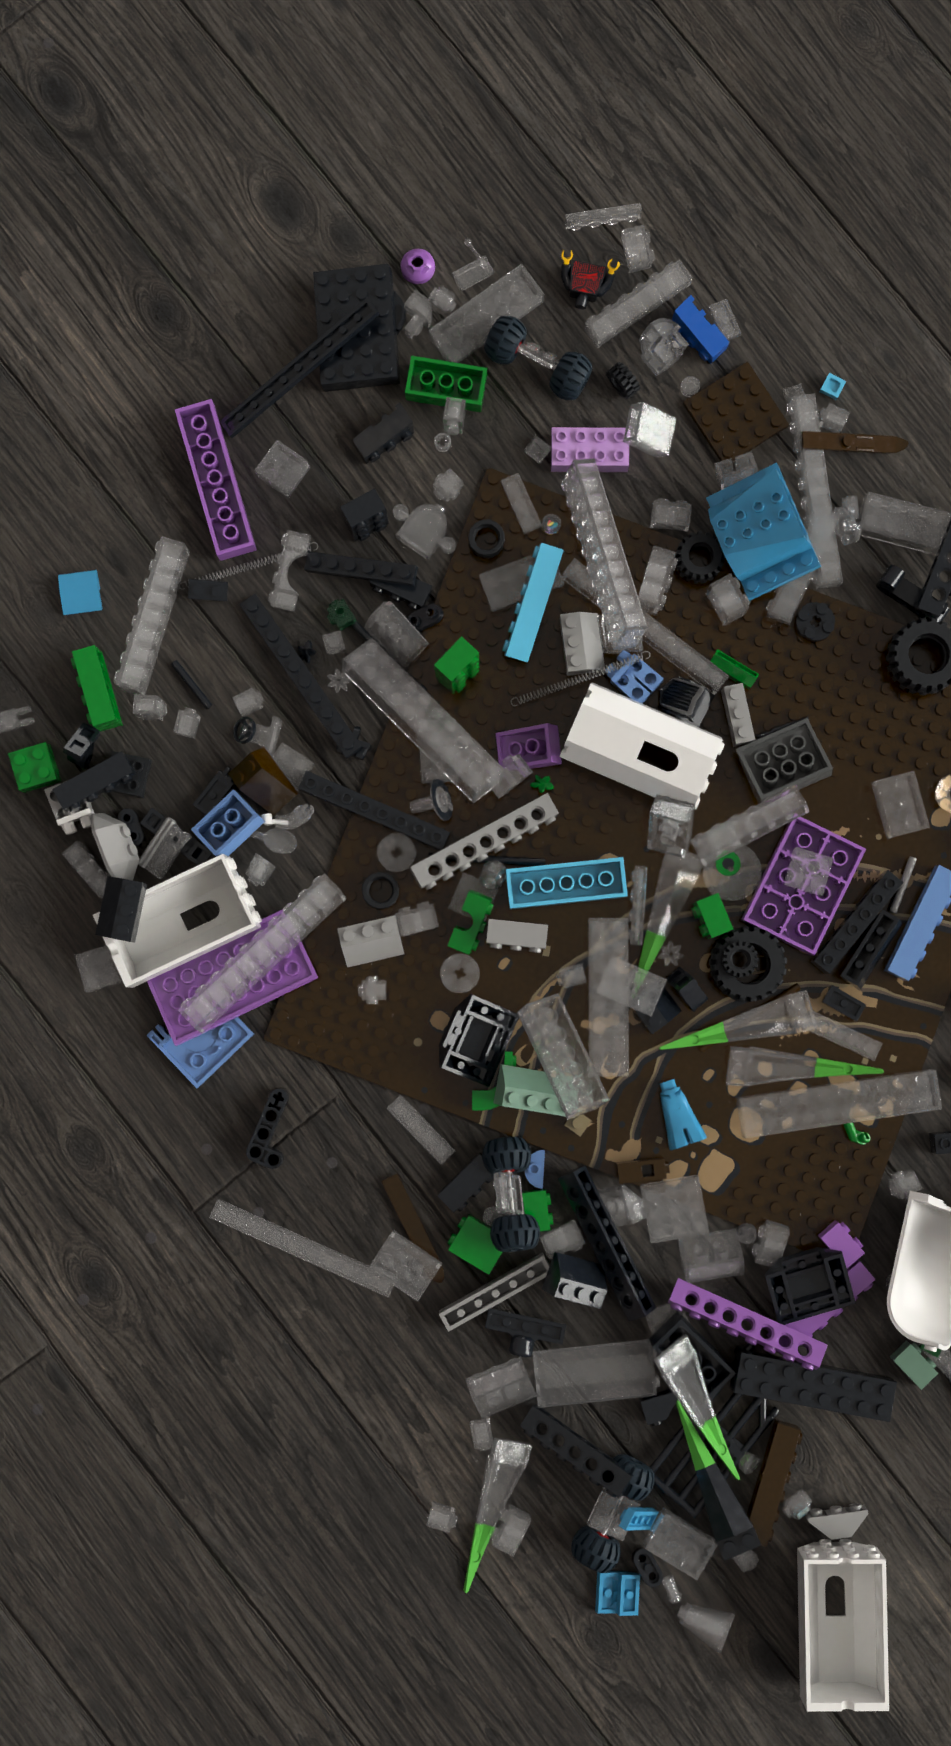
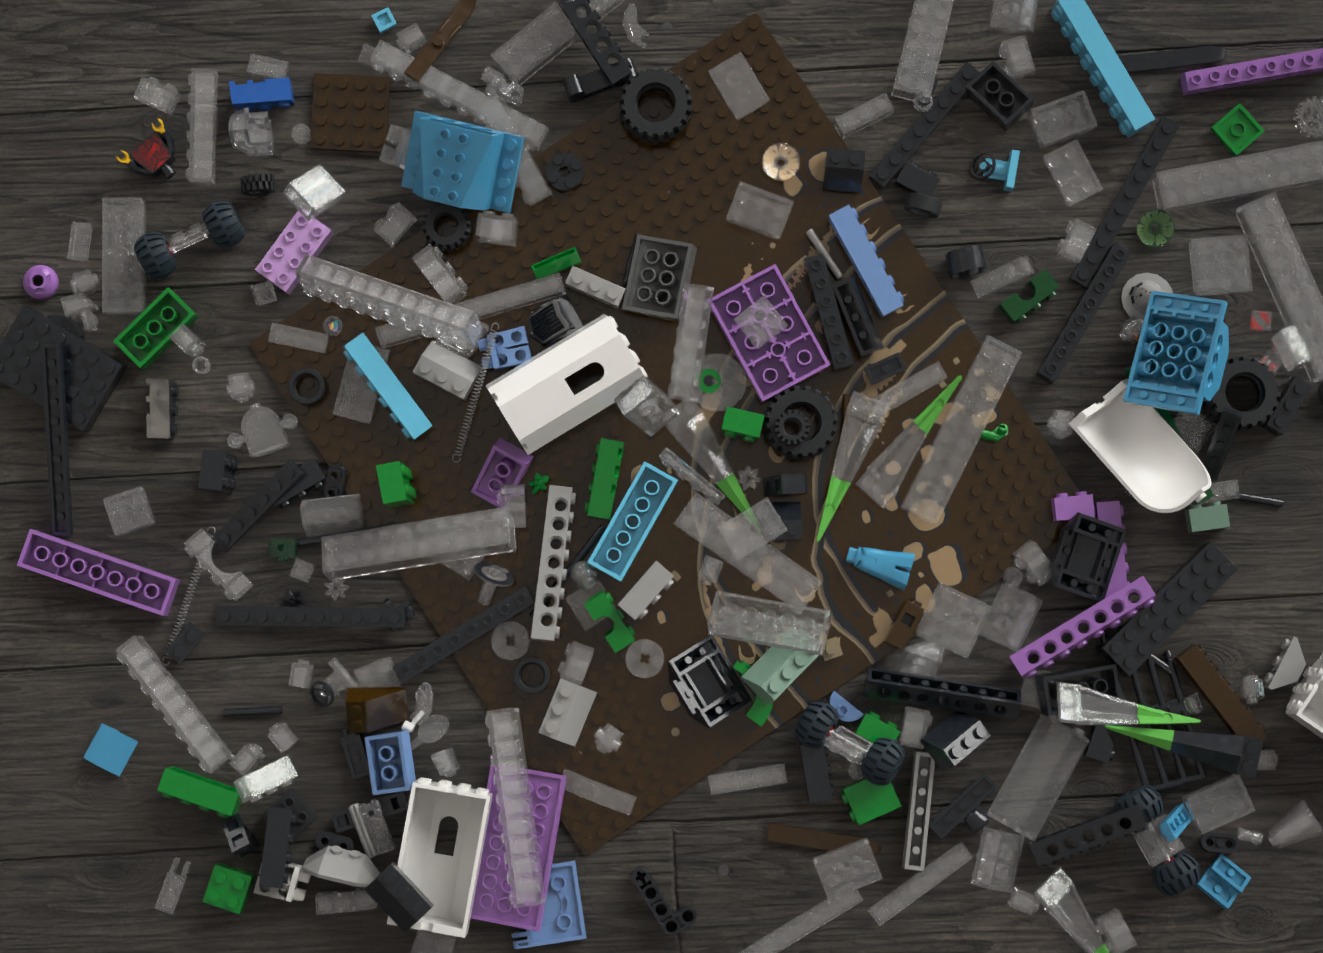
camera: 65 degrees left, 0 degrees up
clear hinge [464,238,488,269] -> none
clear plate [565,203,642,230] -> none
none -> clear brick [233,755,298,803]
none -> clear slope [563,768,637,815]
none -> green wedge [584,438,624,520]
none -> clear plate [868,842,973,927]

